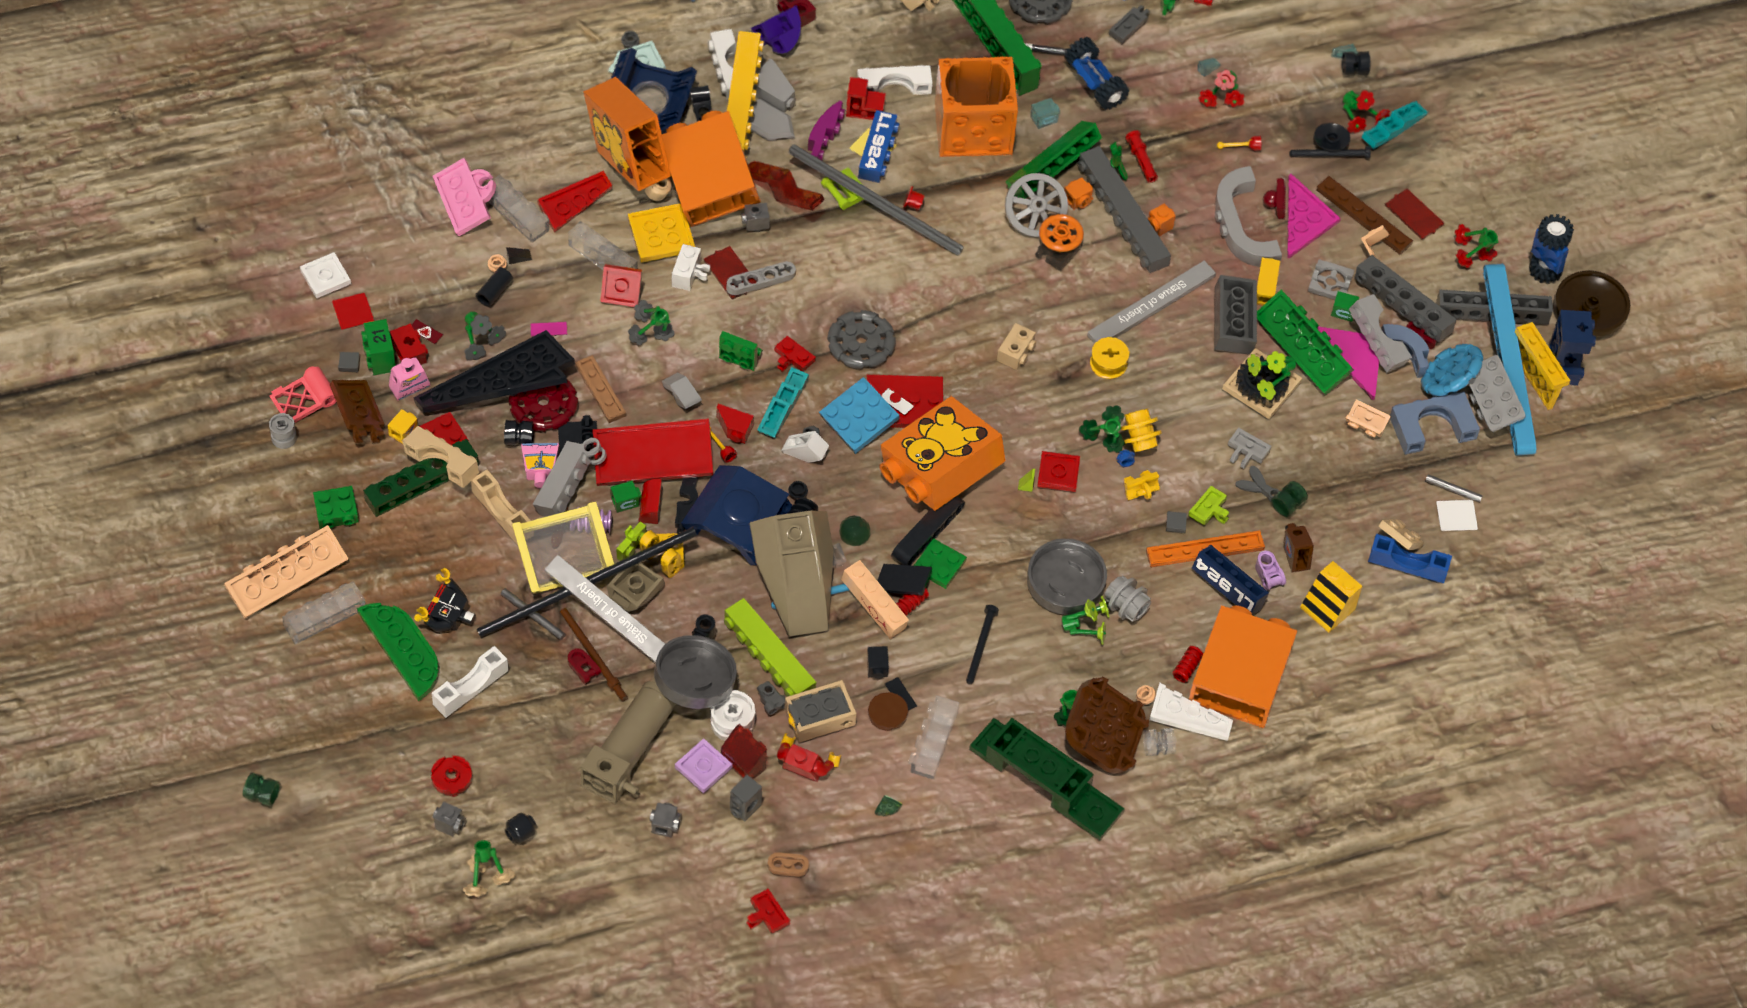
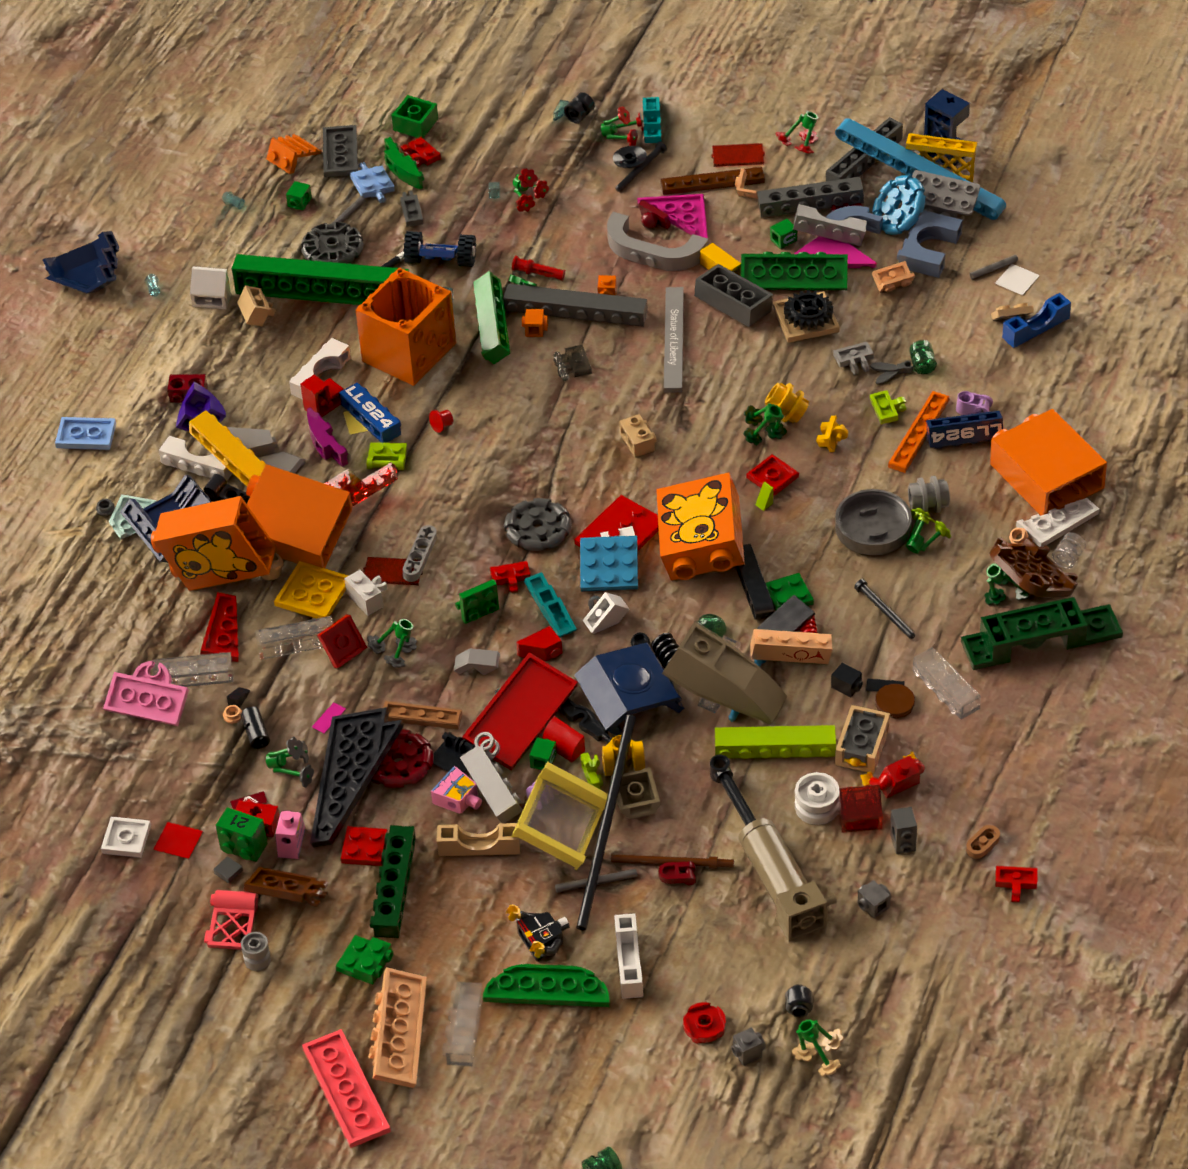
camera: 45 degrees left, 10 degrees down
yellow brick [388,409,418,444] -> none
tan arch [402,426,479,488] -> none
black wheel [504,420,534,446] -> none
tile [544,555,665,663] -> none
flat silver piece [654,635,737,709] -> none
lavender plate [675,739,732,793] -> none
red hinge [710,426,737,463] -> none
flat silver brick [741,203,770,231] -> none
dark grey plate [757,681,786,715] -> none
dark grey axle [789,144,963,255] -> none
clear green tile [875,795,902,816] -> none
light grey wheel [1005,173,1068,237] -> none
orange plate [1039,214,1084,252] -> none
yellow piece [1090,337,1129,379] -> none
blue plate [1116,450,1135,467] -> none
dark grey tile [1166,511,1187,533] -> none
red piece [1172,646,1204,682] -> none
hinge [1217,136,1261,151] -> none
lime plant [1247,351,1296,400] -> none
reddish brown torso [1284,523,1314,573] -> none
yellow slope [1300,561,1362,633] -> none
light grey piece [1308,259,1355,300] -> none
plate [1529,214,1574,284] -> none
dark brown dish [1554,270,1631,337] -> none
none -> coral plate [302,1029,391,1148]

